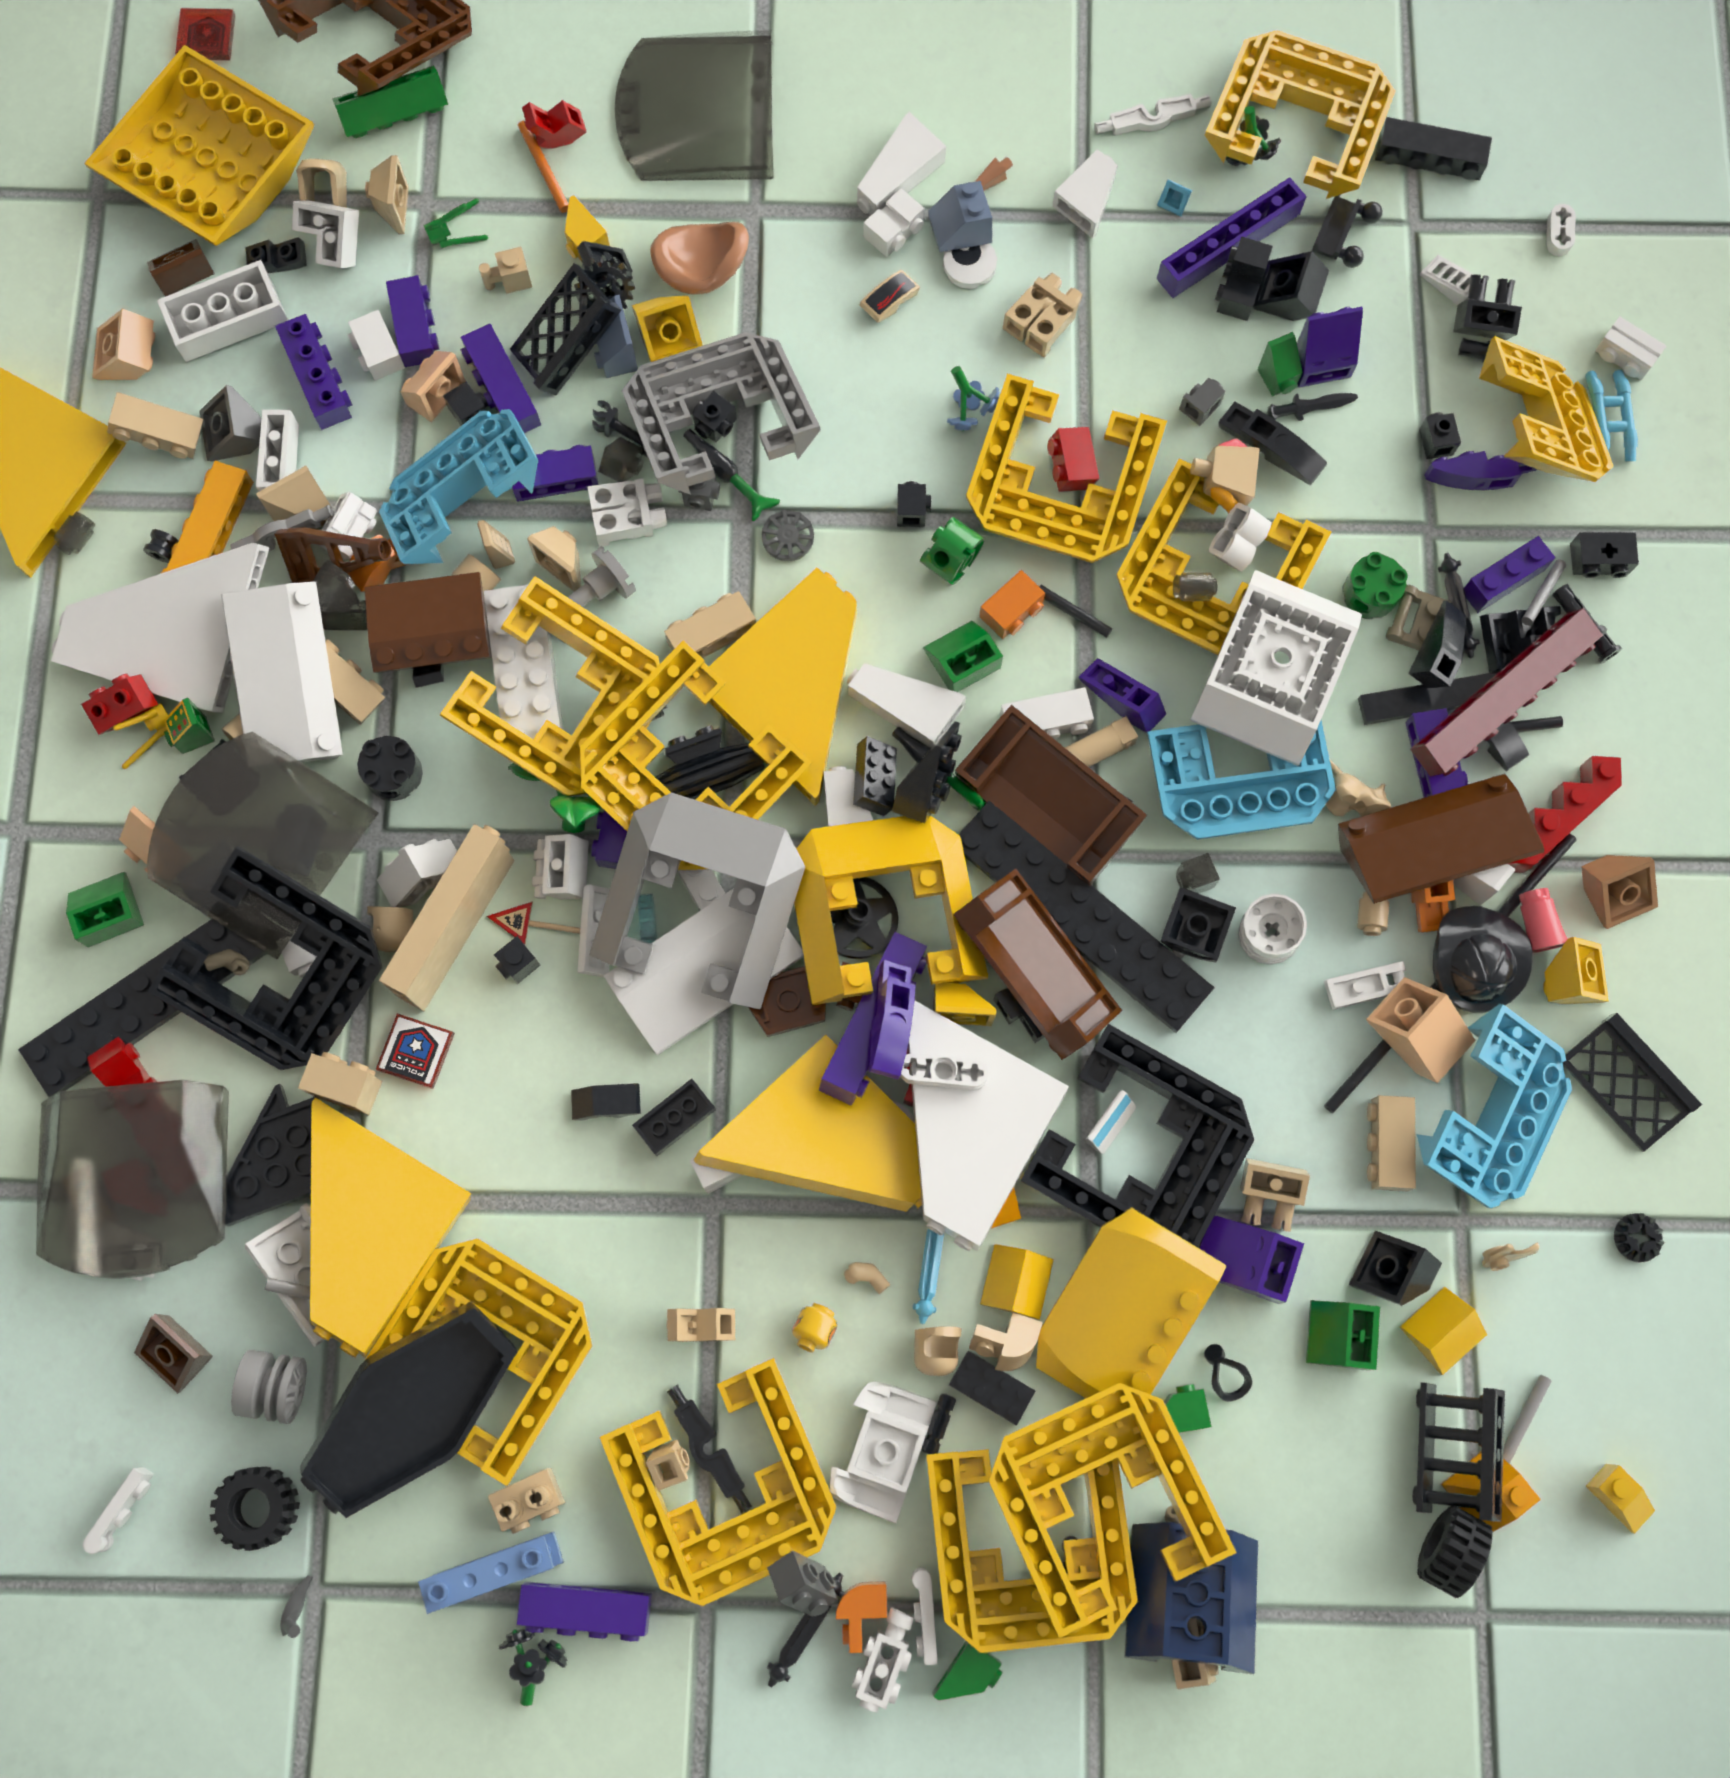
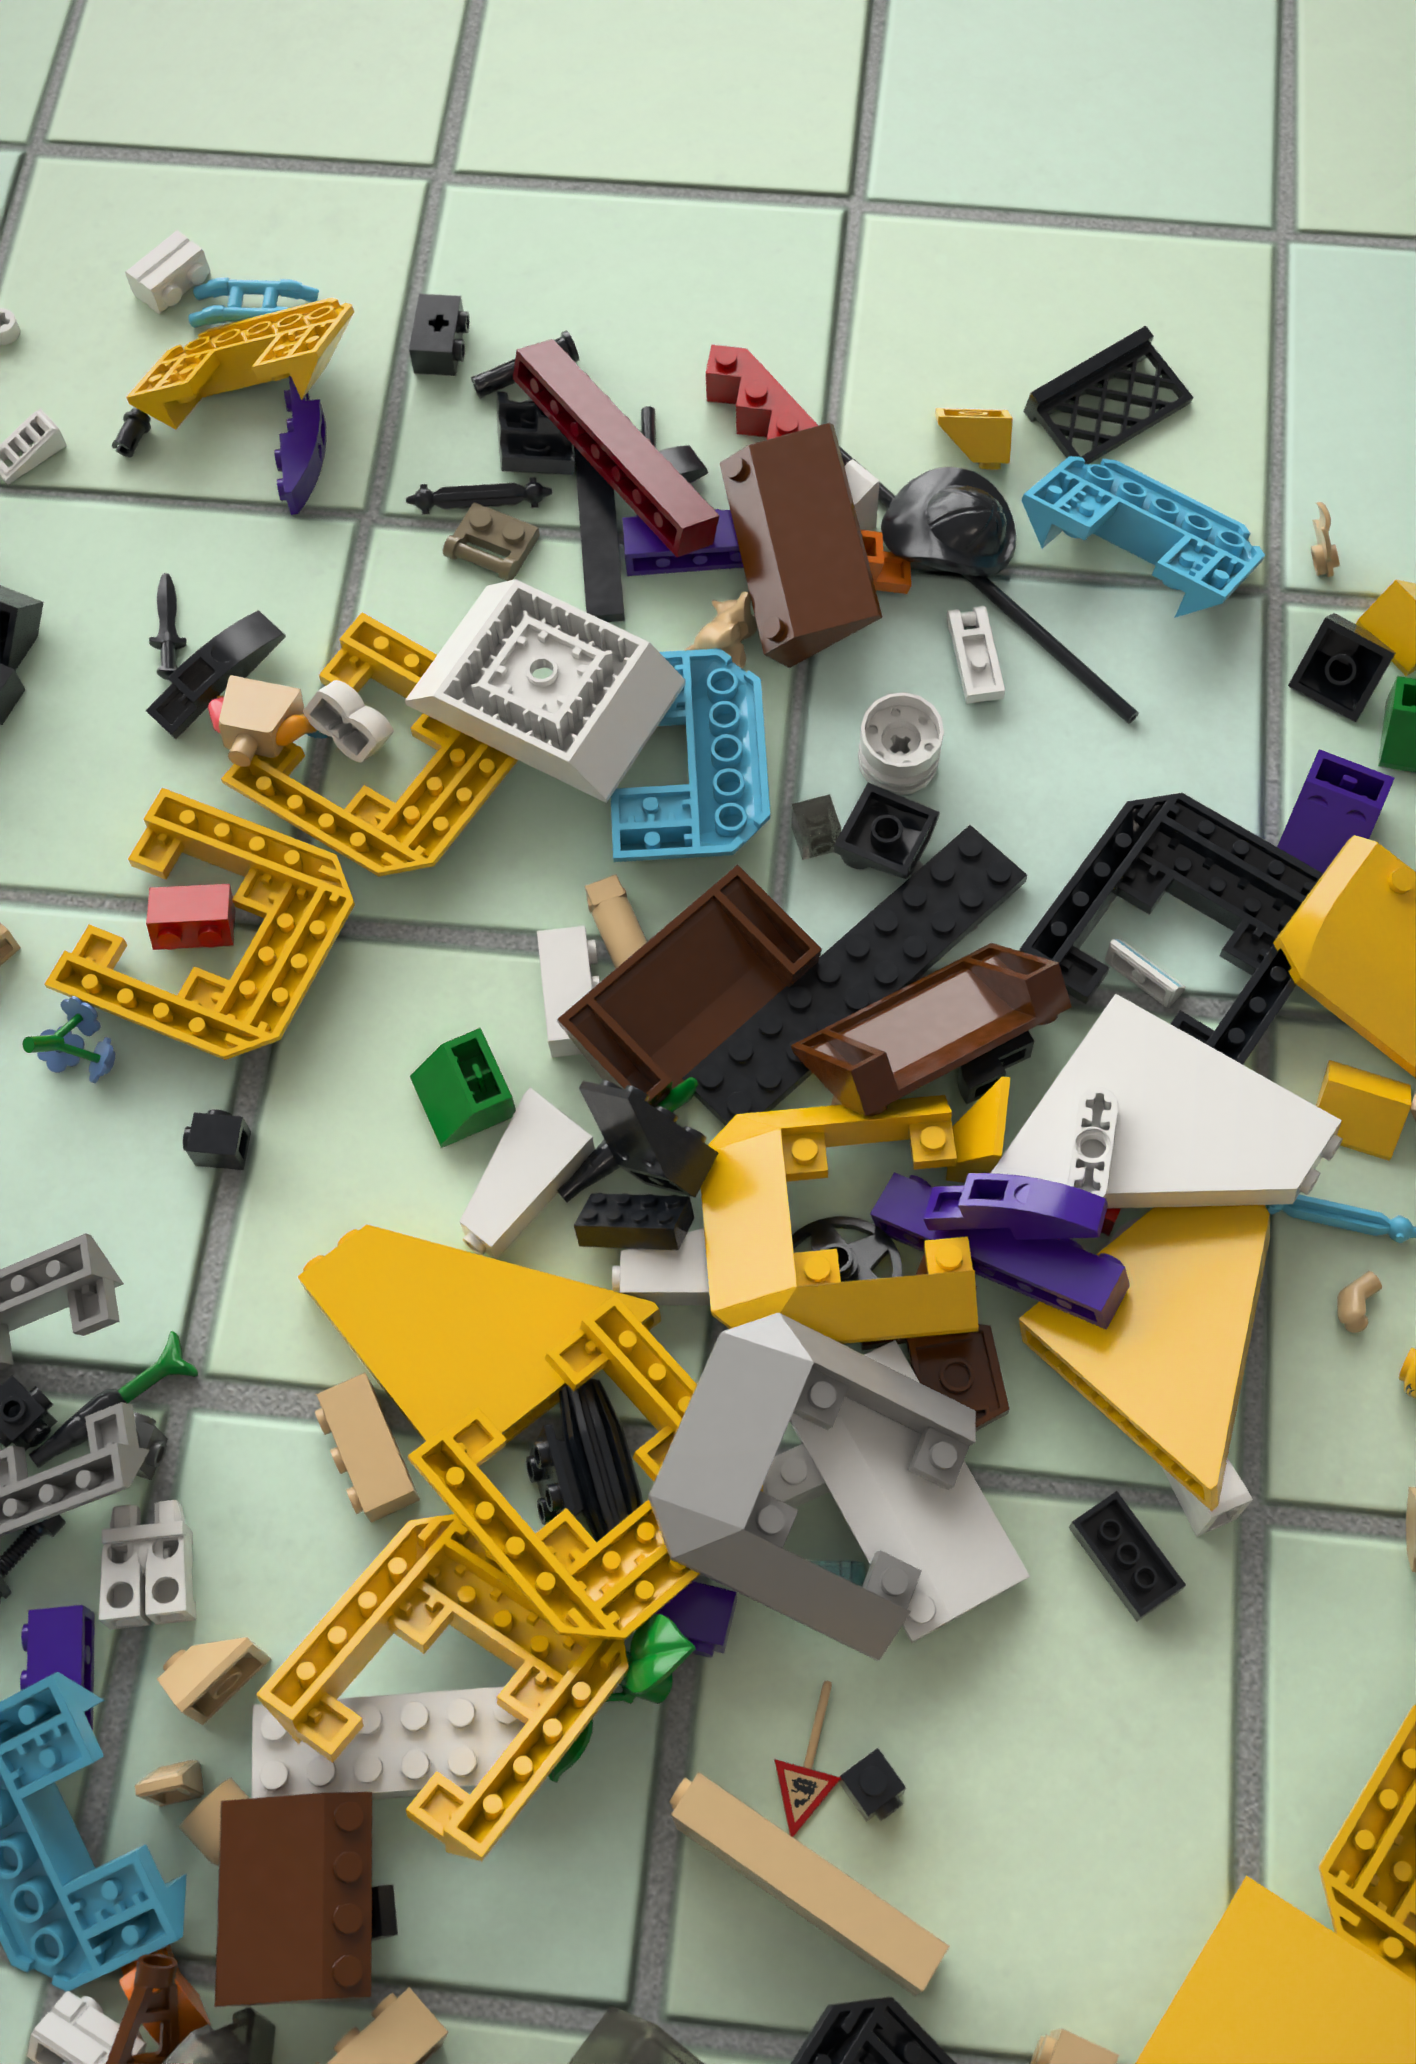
camera: 80 degrees left, 10 degrees down
black brick [357,736,423,801] -> none
tan helmet [367,906,413,952] -> none
tile [376,1013,455,1089] -> none
white brick [377,839,457,908] -> none
white brick [532,834,589,900] -> none
light grey piece [552,546,636,607] -> none
black slope [571,1083,641,1121] -> none
white plate [577,884,610,977] -> none
clear smoke brick [598,437,644,482] -> none
dark grey wheel [762,510,814,561] -> none
green brick [920,517,984,585] -> none
orange brick [979,570,1045,640] -> none
black bar [1039,584,1113,638] -> none
dark purple slope [1079,658,1167,733] -> none
clear smoke brick [1173,572,1217,601] -> none
dark grey brick [1179,378,1226,426] -> none
tan brick [1240,1158,1310,1232] -> none
green slope [1257,332,1302,396] -> none
dark purple slope [1297,307,1363,388] -> none
green brick [1342,552,1408,619] -> none
tan brick [1357,892,1389,936] -> none
light nougat slope [1366,977,1476,1083] -> none
tan brick [1367,1095,1416,1192] -> none
black slope [1408,600,1466,688] -> none
black brick [1419,412,1461,459] -> none
black brick [1453,274,1522,340] -> none
dark purple brick [1464,536,1556,613] -> none
coral plant [1519,888,1568,953] -> none
light grey bar [1522,559,1566,626] -> none
medium nougat slope [1581,855,1658,929] -> none
black gear [1614,1213,1665,1262] -> none

